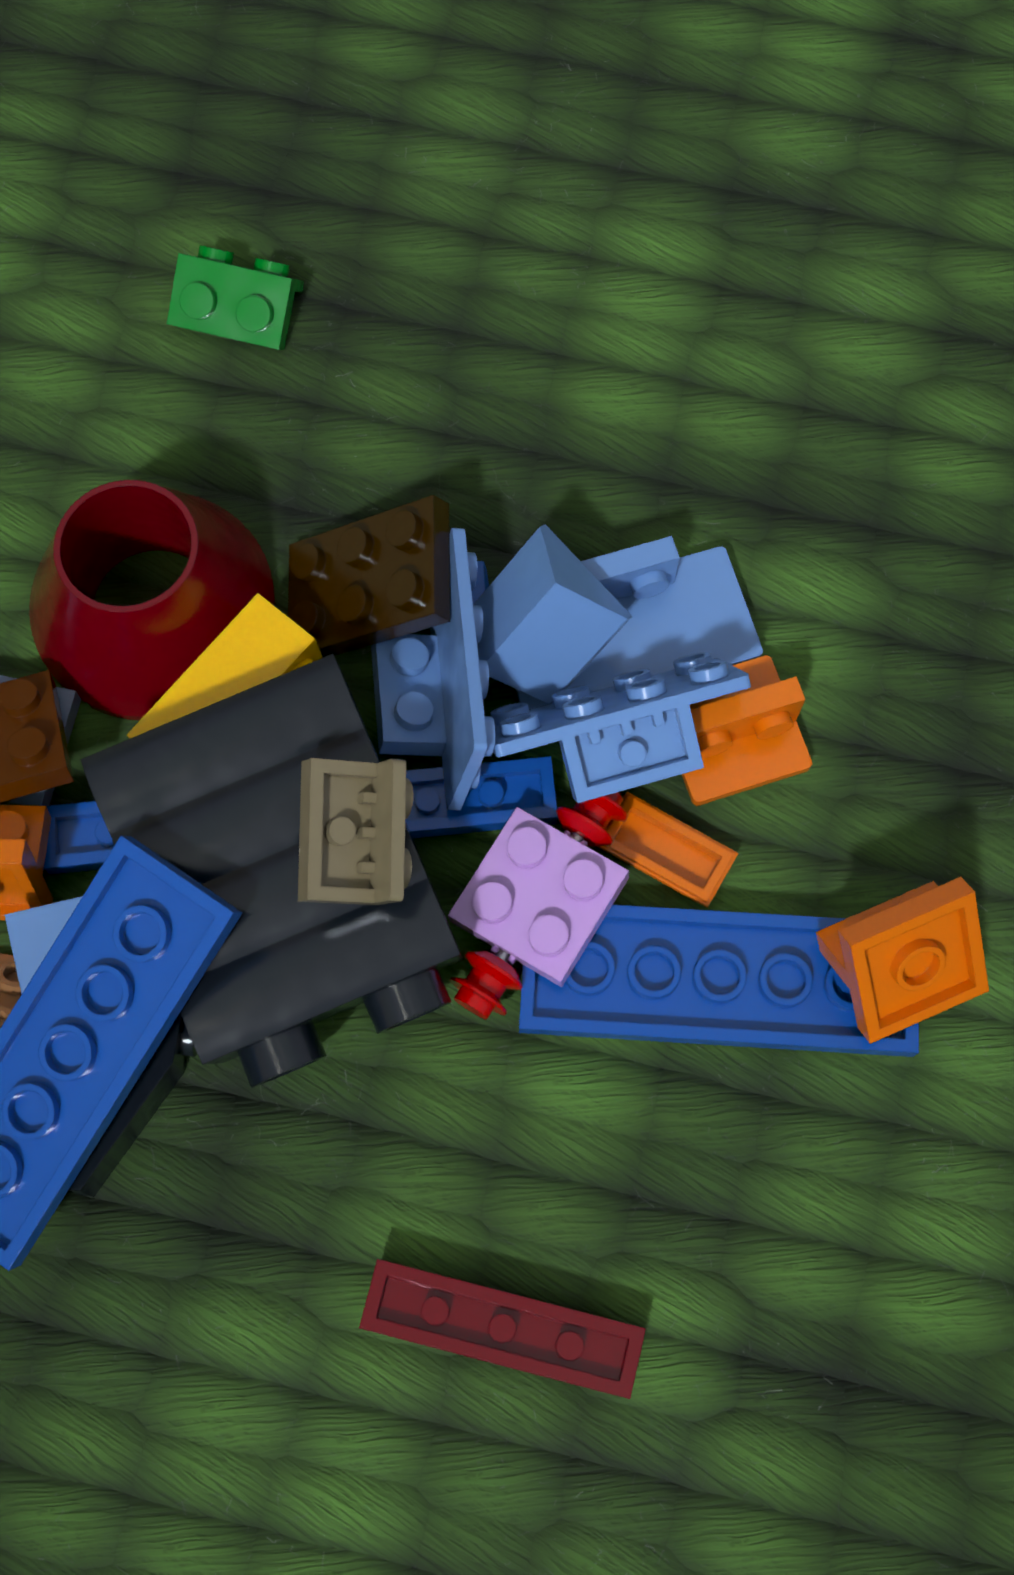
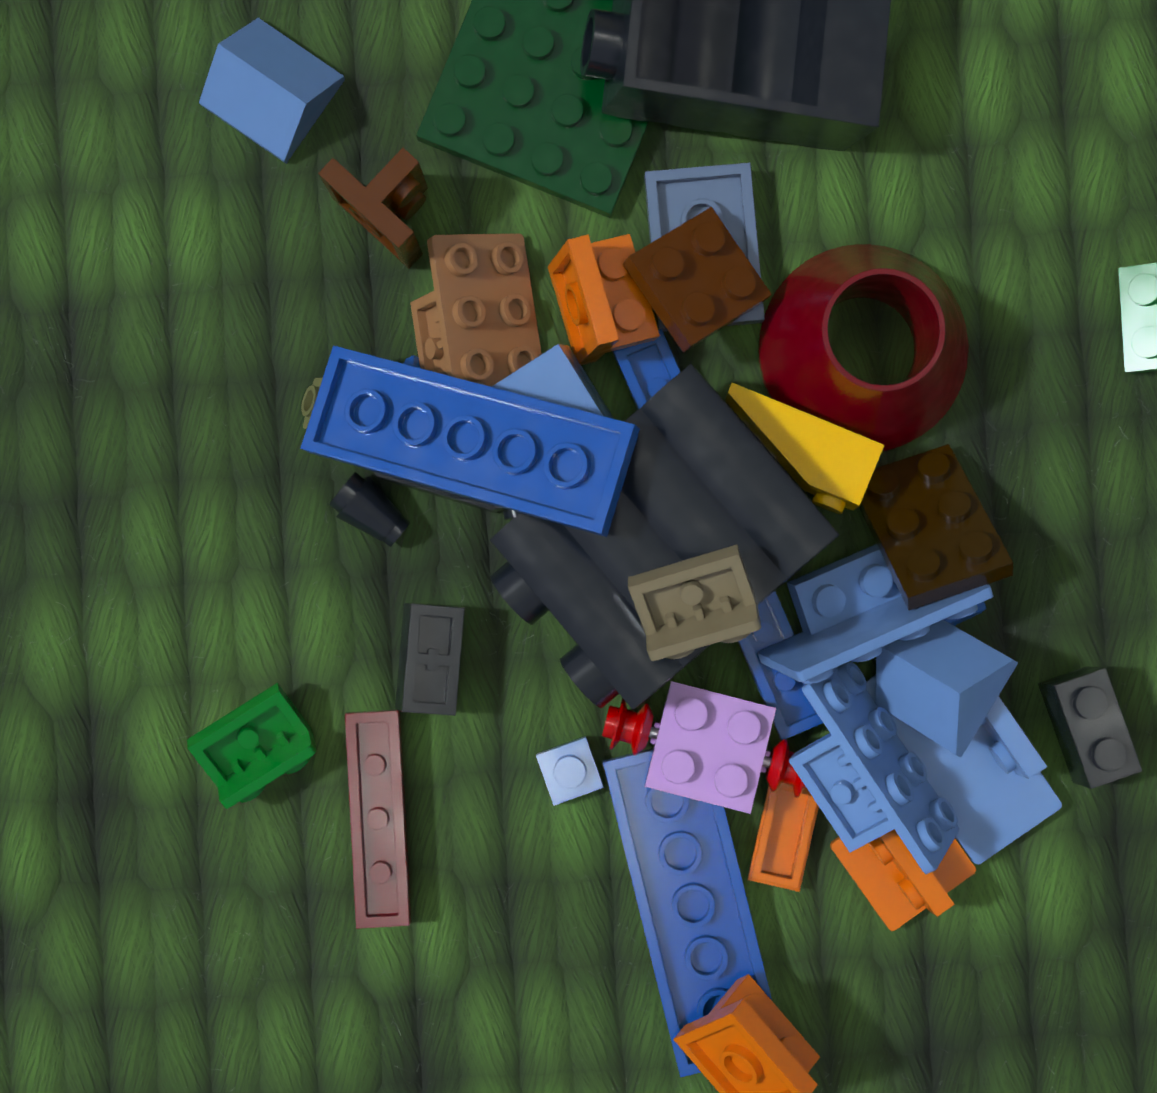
camera: 70 degrees right, 15 degrees up
none -> green bracket [187,683,317,809]
none -> black cone [329,472,410,547]
none -> black hinge [395,603,465,716]
none -> plate [536,736,604,806]
none -> black brick [1038,666,1142,789]

